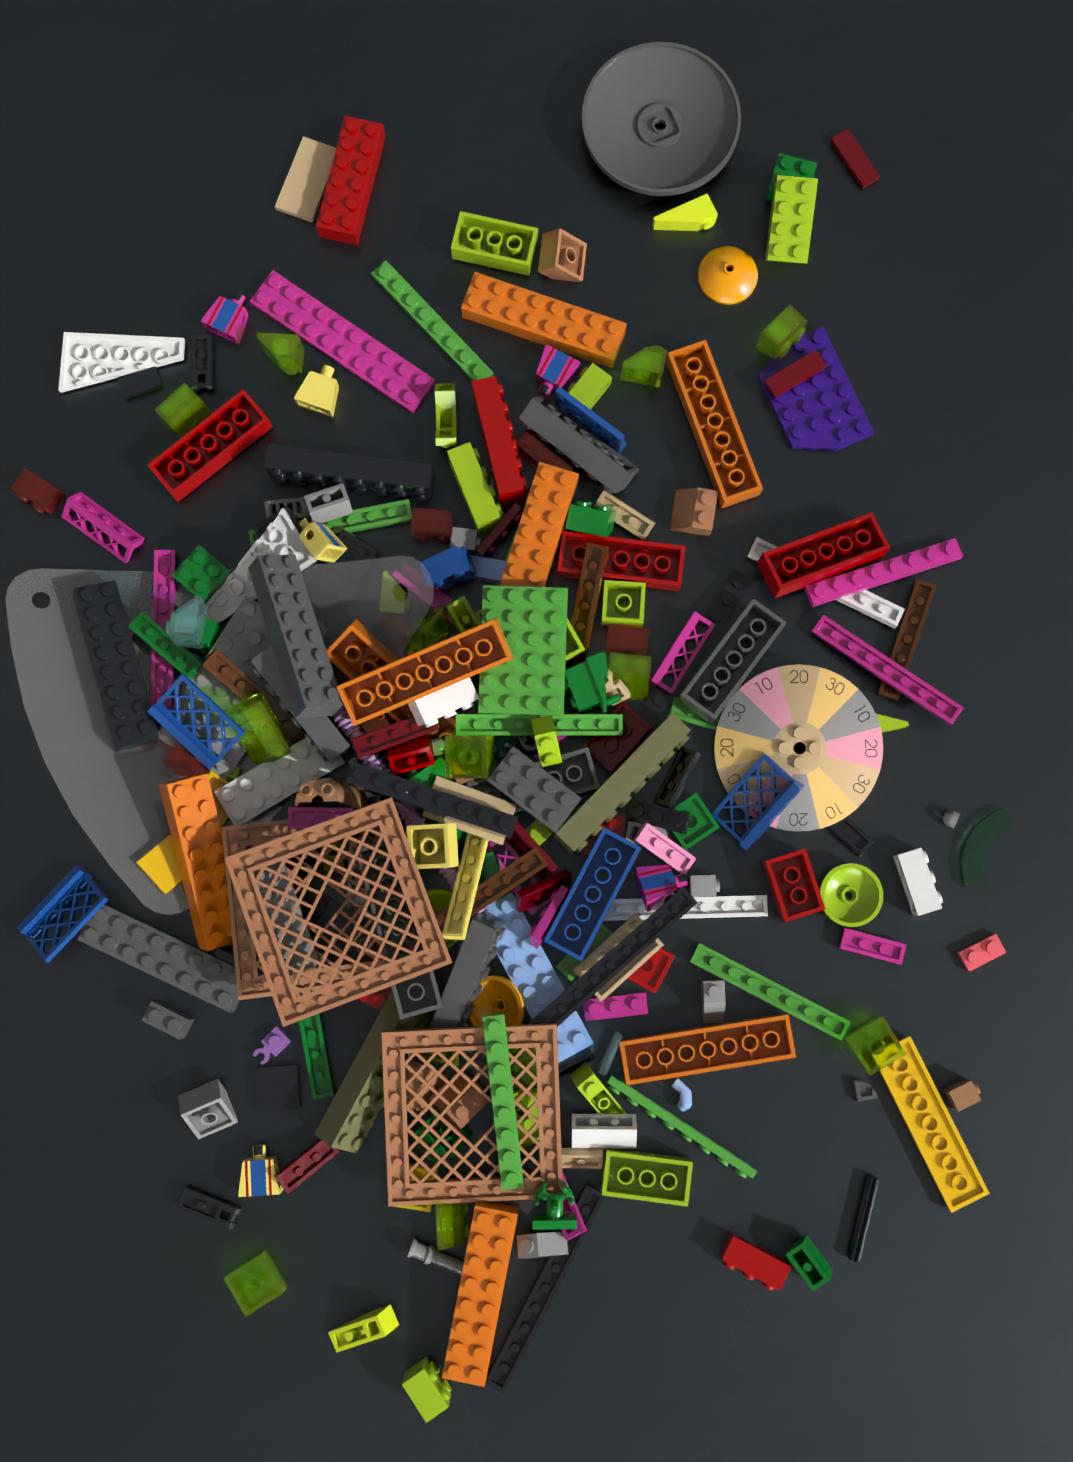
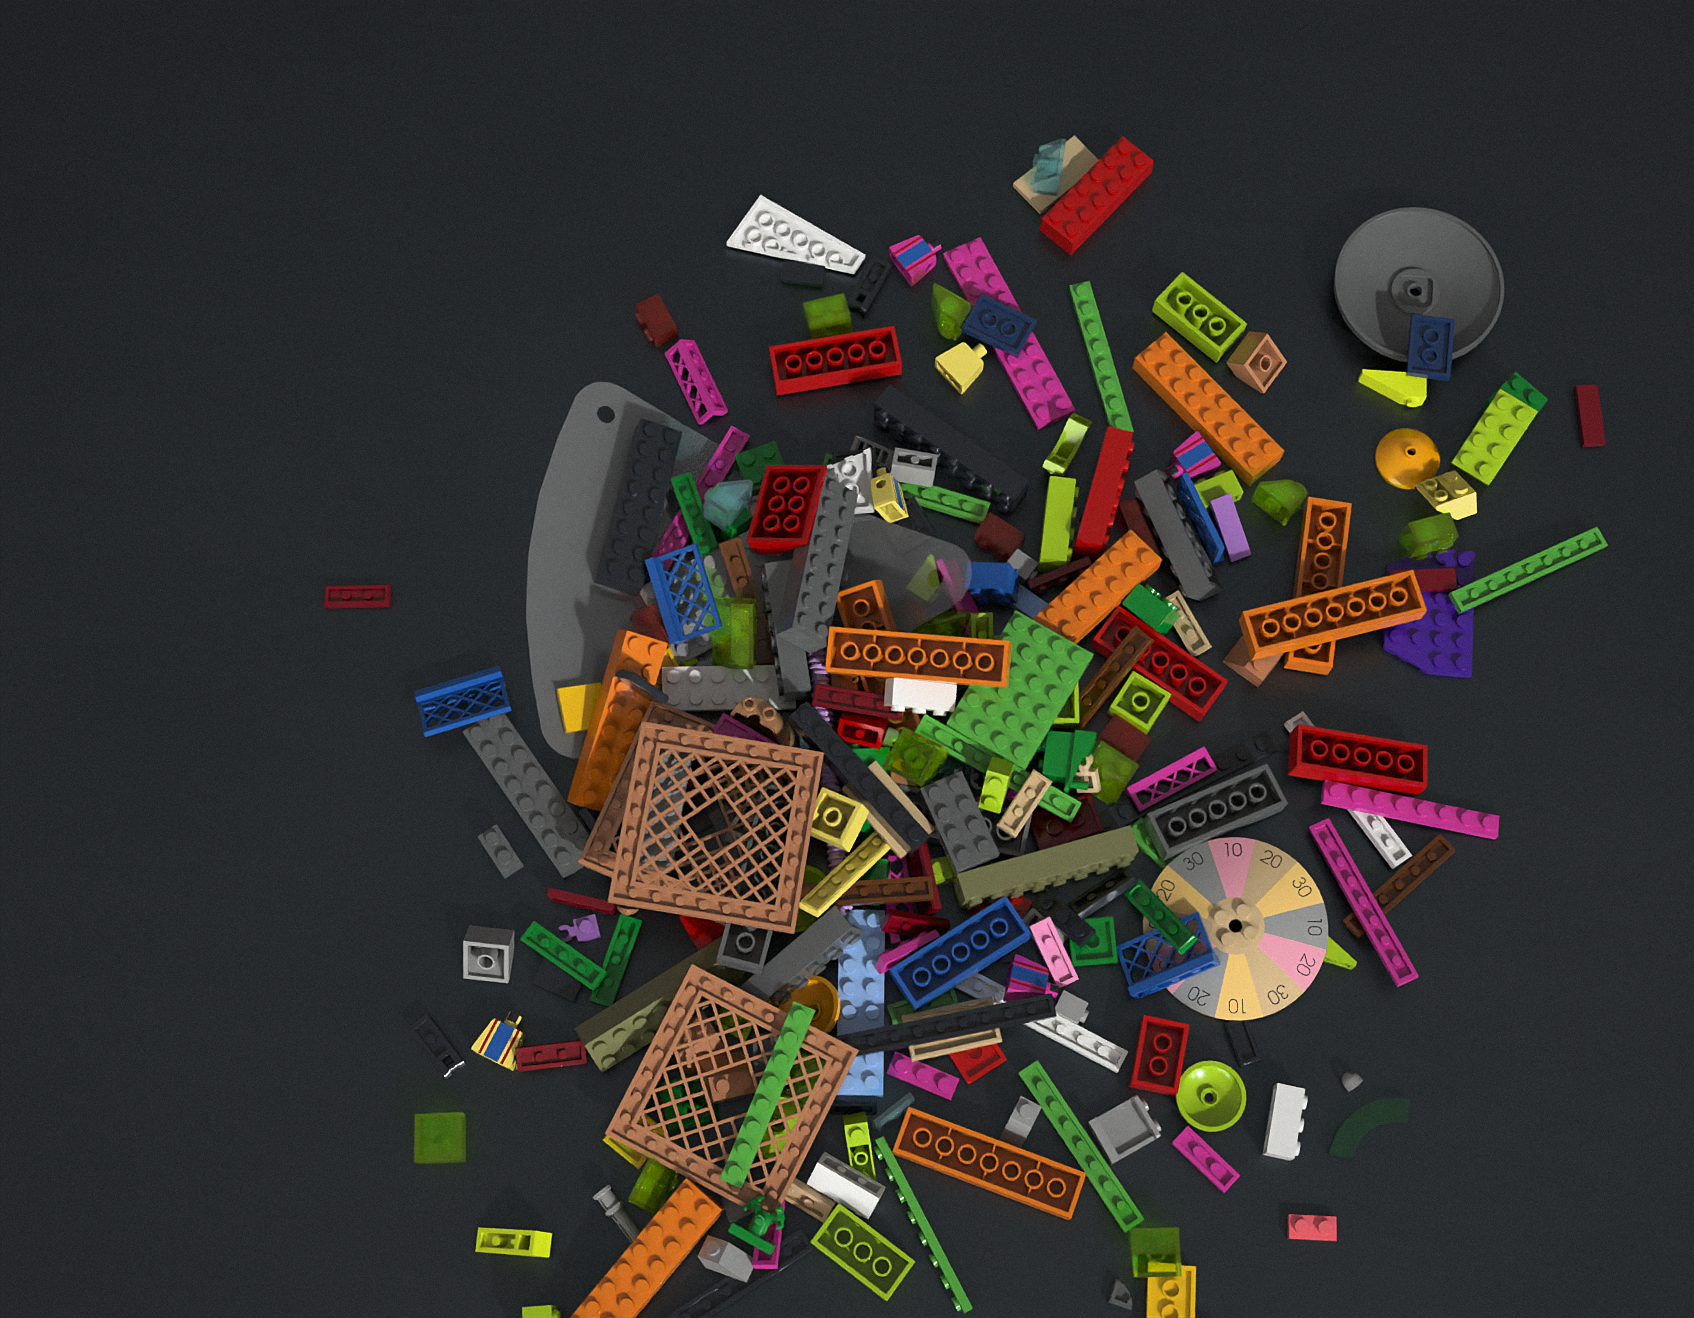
camera: 30 degrees right, 10 degrees down
light blue arm [671,1078,692,1111] -> none
none -> green plate [520,921,607,991]
none -> dark red tile [547,888,617,915]
none -> black tile [614,670,669,704]
none -> red slope [746,465,828,555]
none -> dark blue plate [961,294,1037,358]
none -> tan tile [996,769,1052,838]
none -> clear light blue slope [1030,139,1066,196]
none -> light grey panel [1087,1095,1161,1165]
none -> green tile [1124,879,1198,955]
none -> medium lavender tile [1209,493,1252,562]
none -> orange brick [1239,570,1427,661]
none -> dark blue plate [1405,314,1455,381]
none -> light yellow slope [1416,470,1477,520]
none -> bright green plate [1448,527,1608,614]

